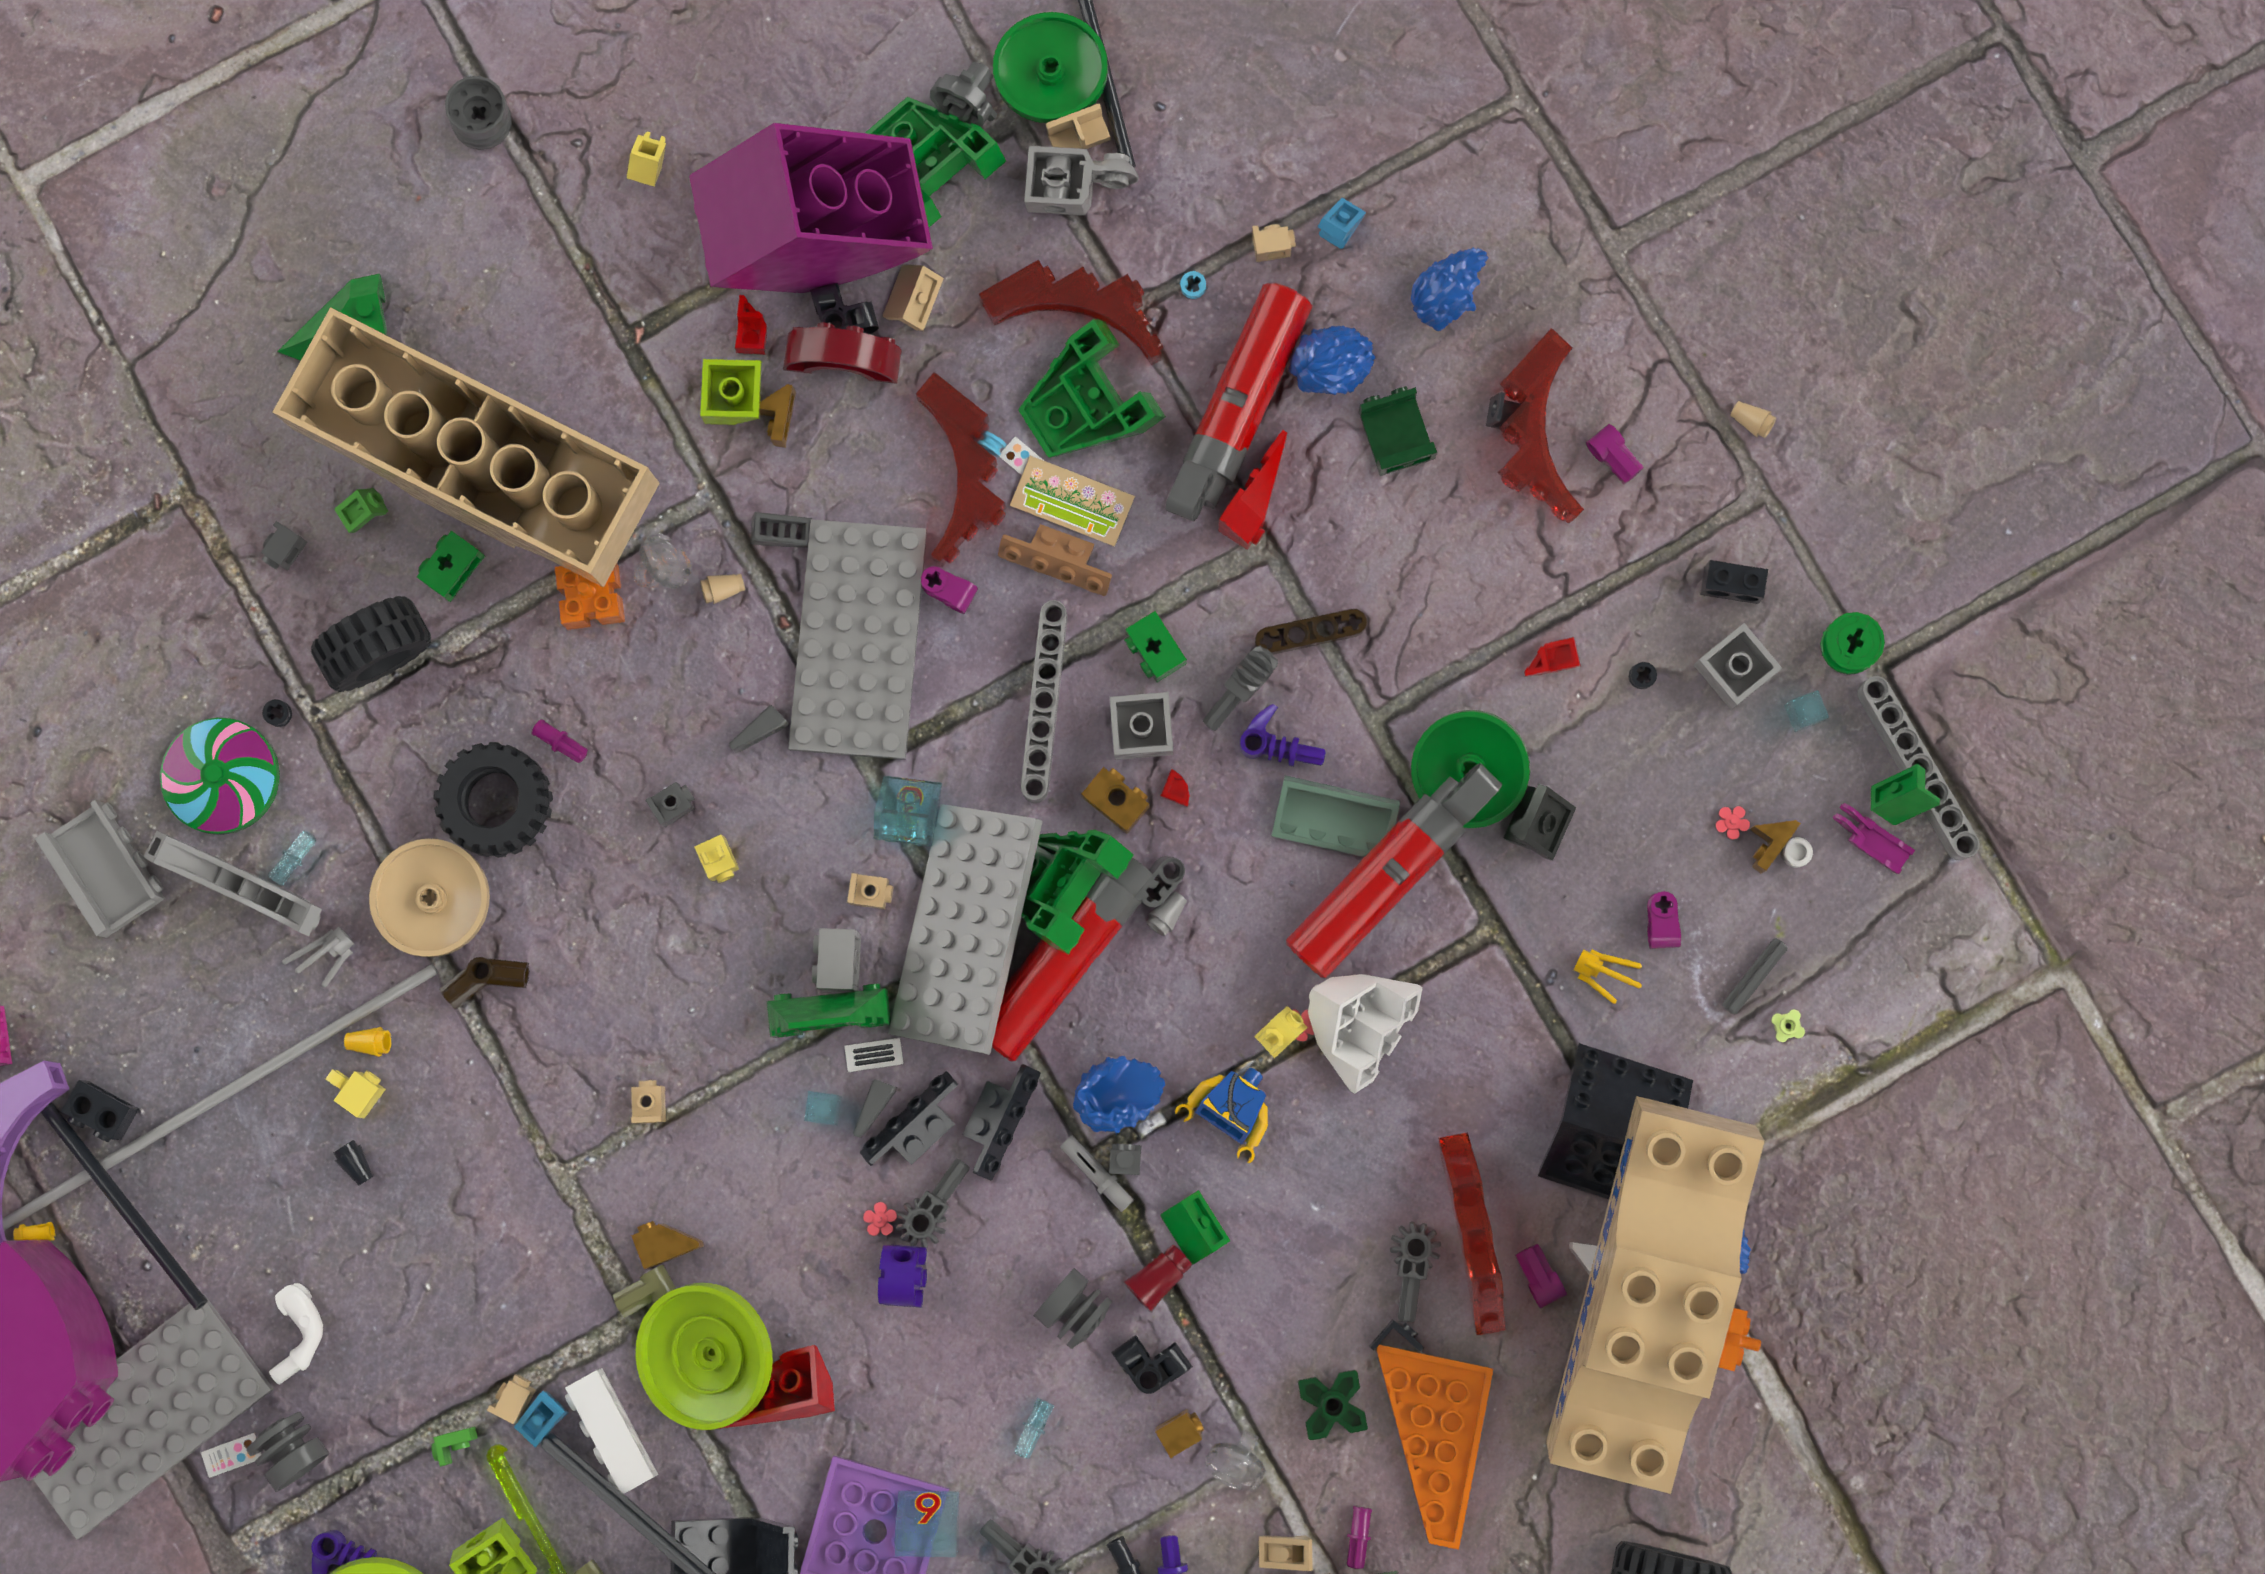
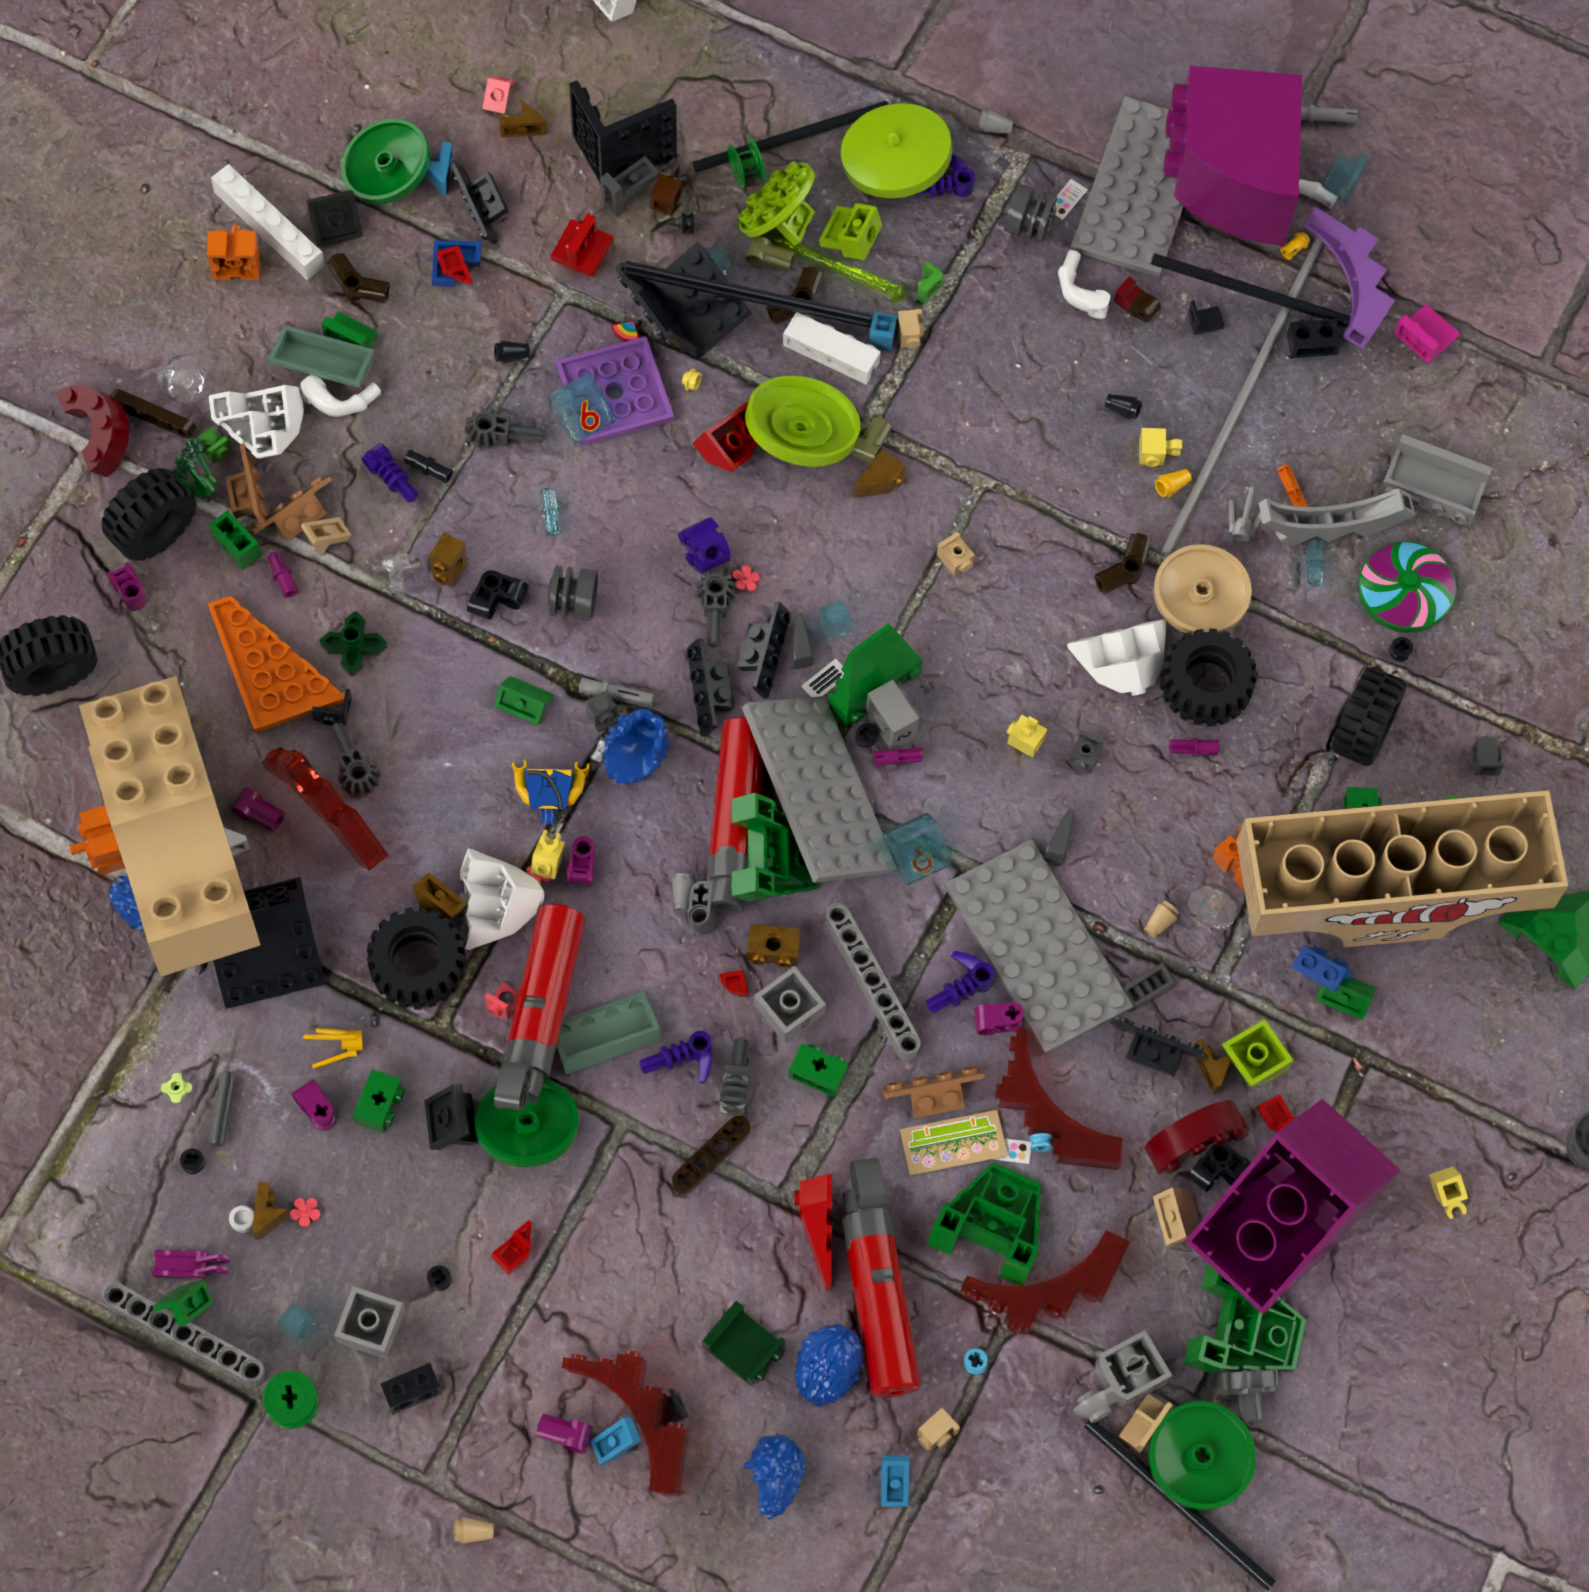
camera: 135 degrees right, 15 degrees down
tan brick [847,873,893,909] -> none
dark red plant [1123,1244,1192,1313] -> none
none -> black bush [180,1148,205,1174]
none -> green brick [353,1069,405,1133]
none -> black tyre [367,907,466,1010]
none -> pearl gold slope [412,872,467,921]
none -> coral bracket [484,982,519,1020]
none -> magenta piece [566,836,595,887]
none -> dark azure slope [590,1417,641,1465]
none -> light yellow plate [682,368,702,391]
none -> dark brown piece [766,266,823,325]
none -> black bush [855,723,878,748]
none -> magenta axle [873,747,923,766]
none -> dark purple piece [926,951,994,1013]
none -> white brick [1067,619,1166,696]
none -> black bracket [1109,1017,1209,1077]
none -> leg [1114,276,1161,323]
none -> black bracket [1187,300,1225,335]
none -> orange piece [1277,464,1308,507]
none -> blue bracket [1292,944,1354,991]
none -> green panel [1316,977,1375,1020]

